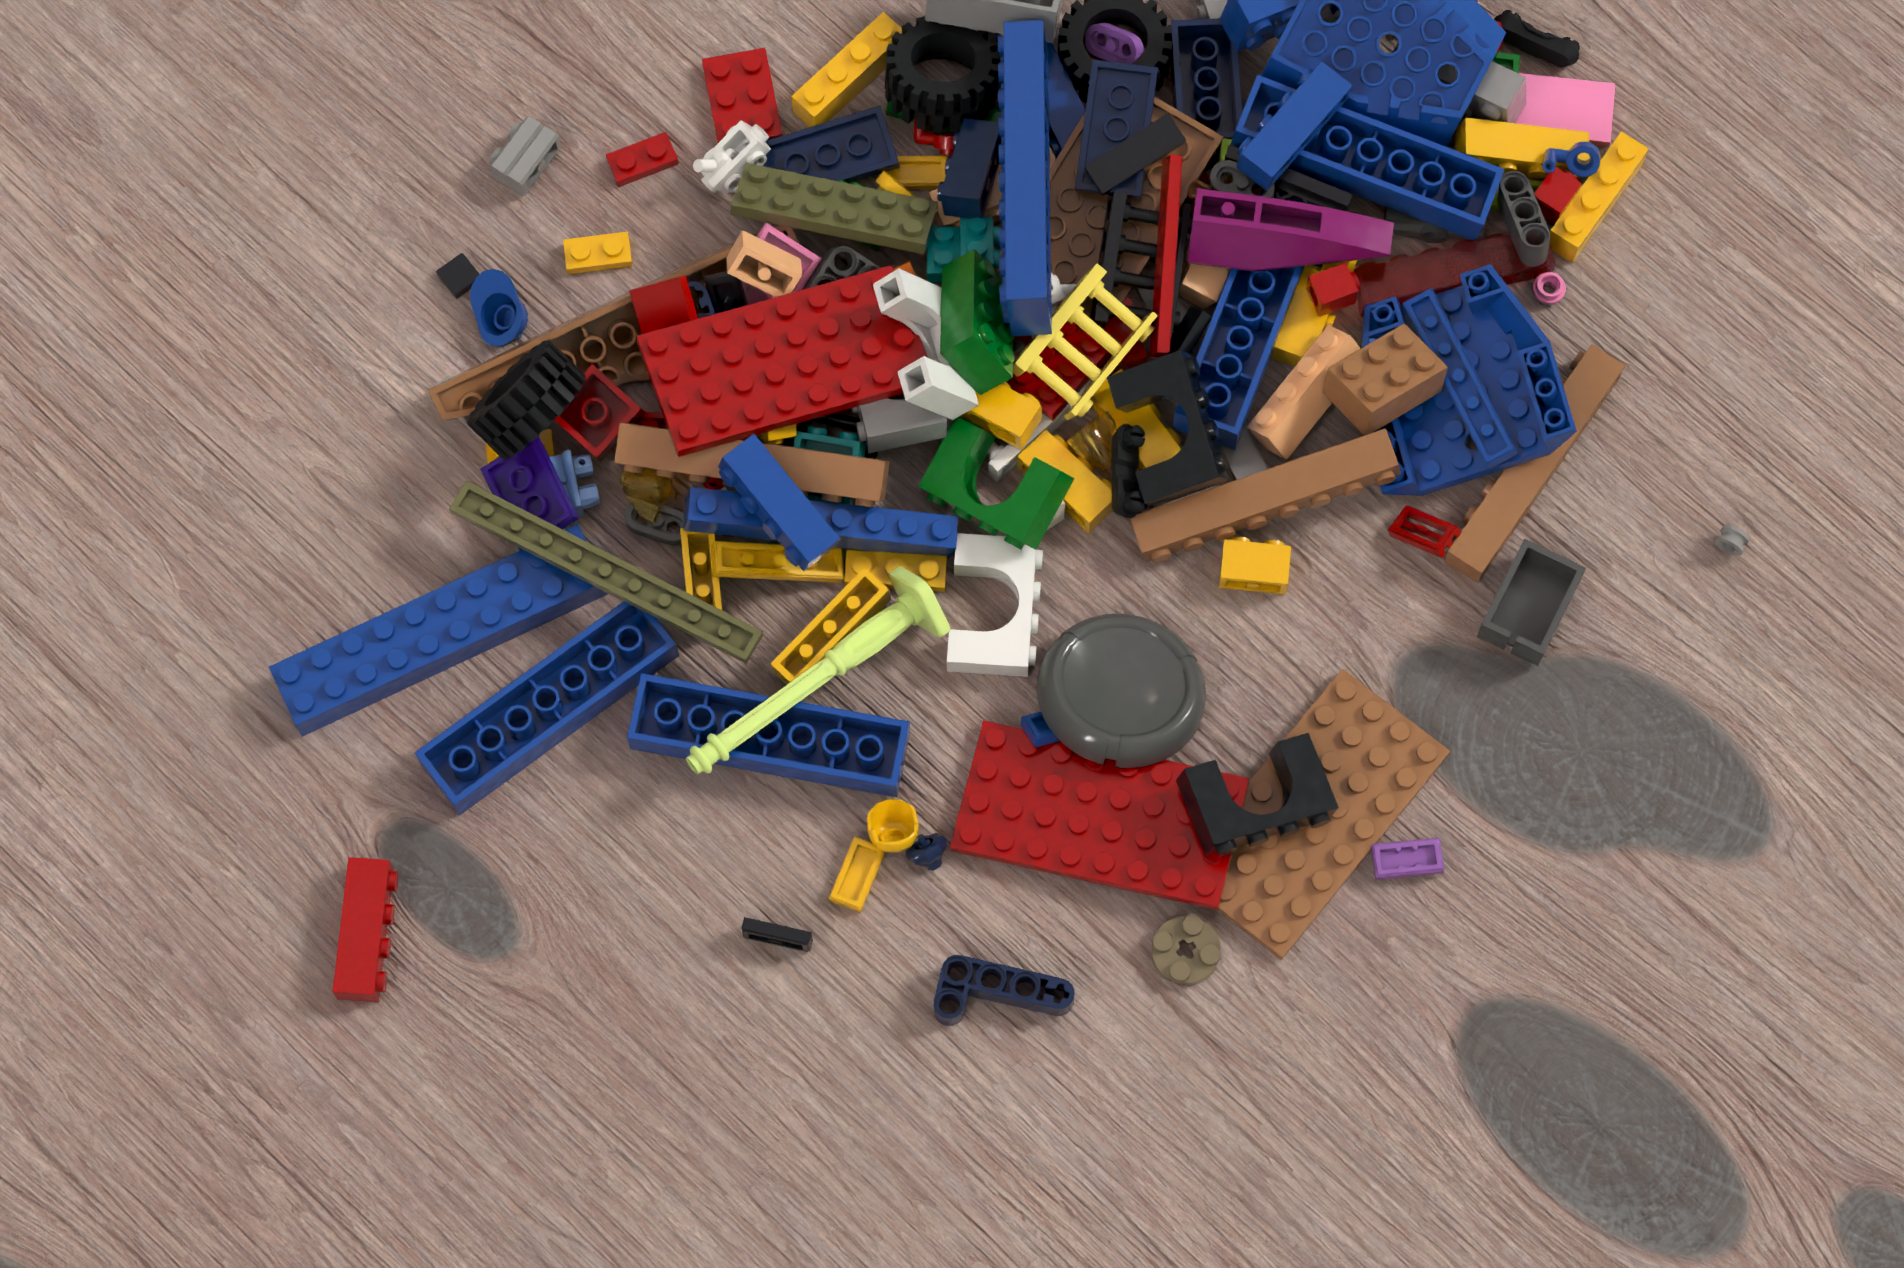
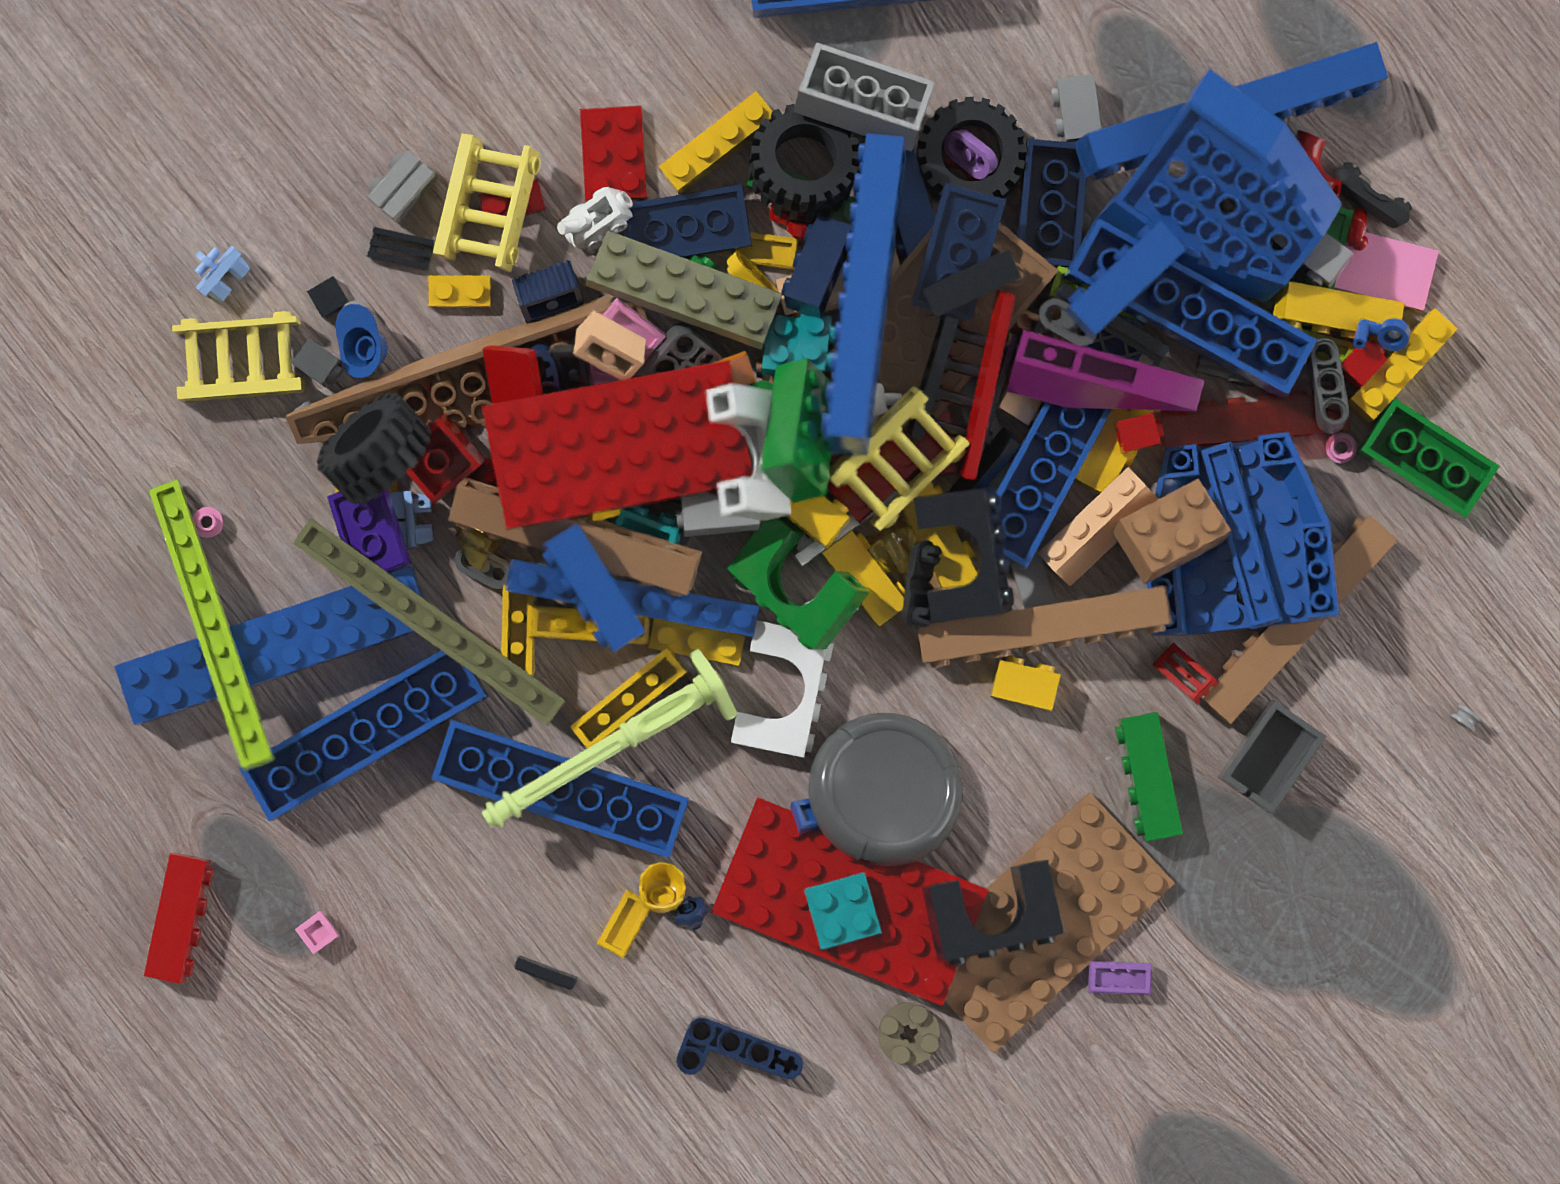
camera: 10 degrees right, 15 degrees up
none -> lime plate [149,479,274,771]
none -> light yellow fence [172,311,305,402]
none -> bright pink plate [193,507,224,538]
none -> light blue hips [194,245,250,302]
none -> dark grey brick [291,338,343,387]
none -> bright pink plate [295,910,340,954]
none -> black tile [367,227,435,271]
none -> light yellow fence [433,133,541,272]
none -> dark blue brick [512,260,584,323]
none -> teal plate [804,872,882,950]
none -> green brick [1115,712,1183,842]
none -> red arm [1346,207,1368,251]
none -> green brick [1356,398,1500,520]

